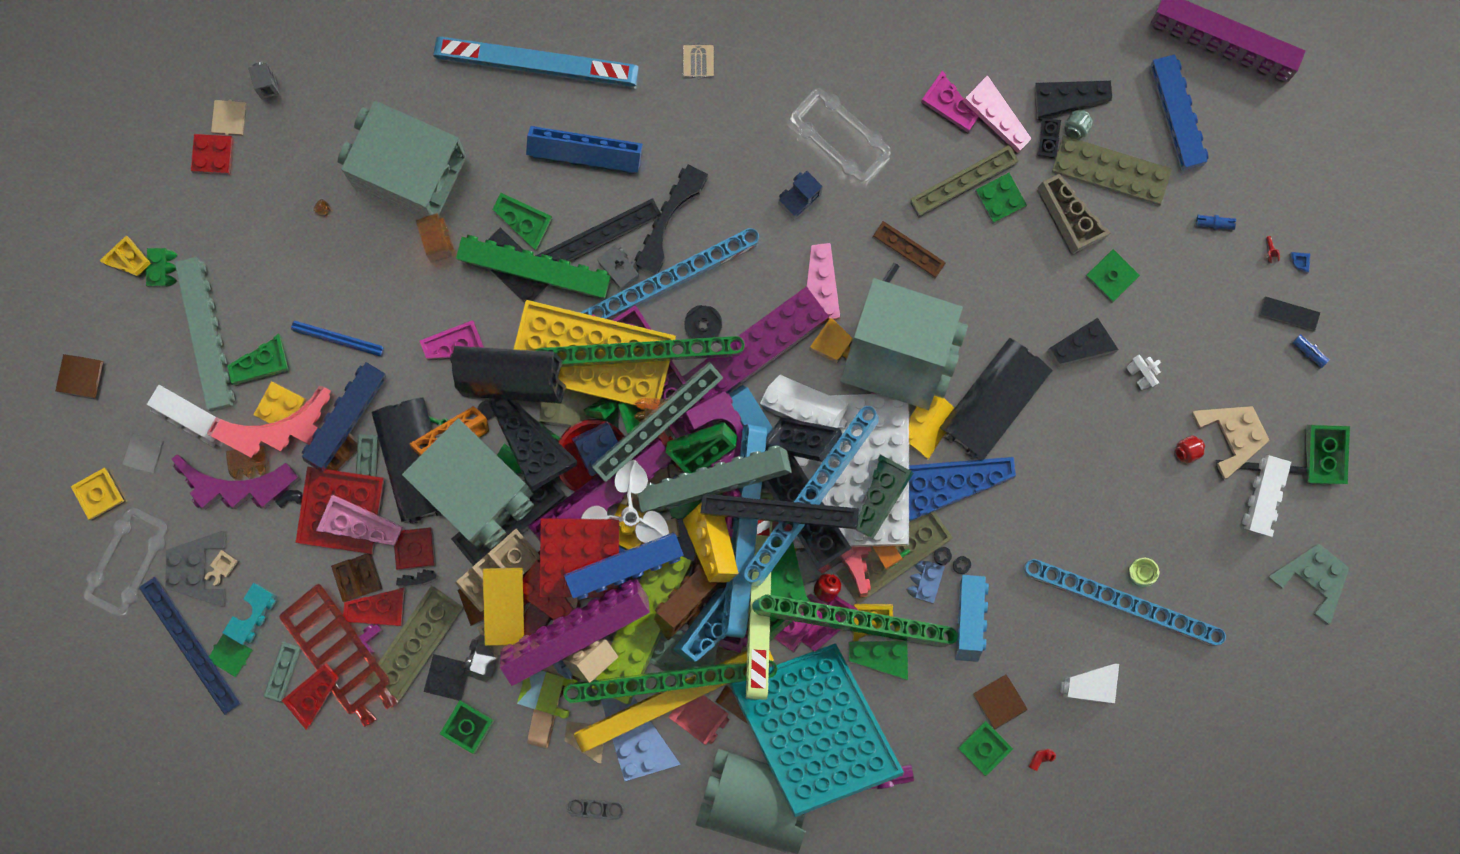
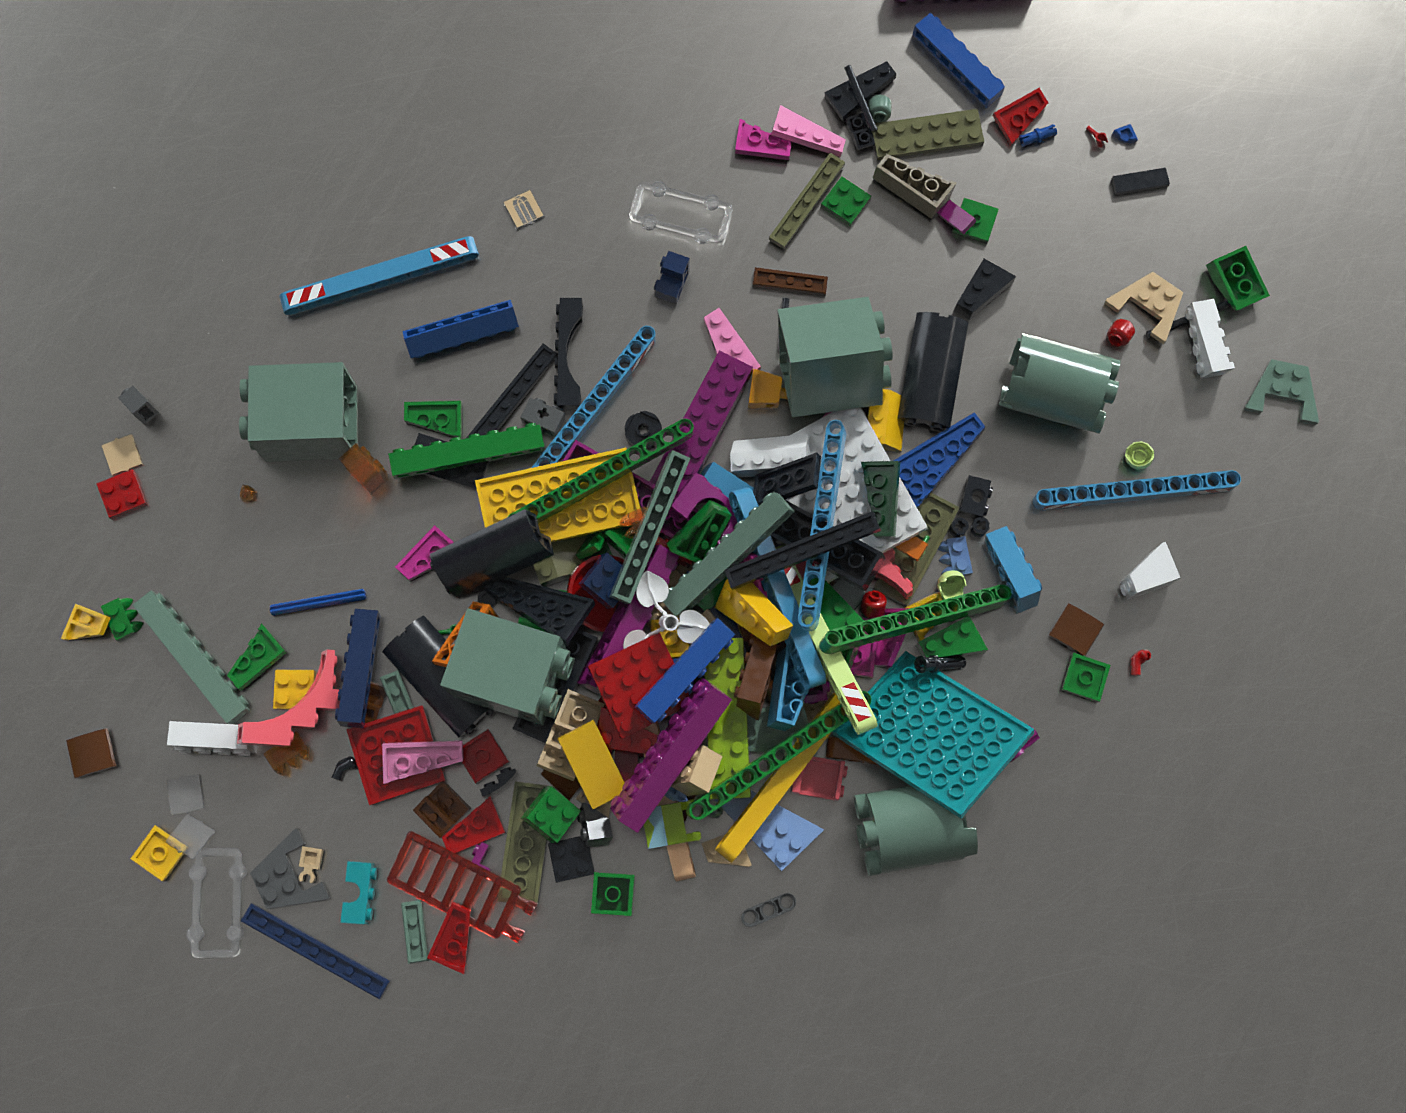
camera: 30 degrees left, 5 degrees down
magenta arch [171,454,301,510] -> none
green piece [209,634,253,677] -> none
white hips [1127,355,1161,390] -> none
blue pin [1293,334,1330,368] -> none
none -> clear piece [166,814,215,859]
none -> green brick [521,786,581,843]
none -> black bar [844,65,878,133]
none -> black pin [914,655,966,673]
none -> magenta tile [937,199,976,235]
none -> yellowish green hair [937,570,967,599]
none -> black brick [958,475,993,520]
none -> red wing [992,87,1048,146]
none -> sand green brick [999,333,1121,434]

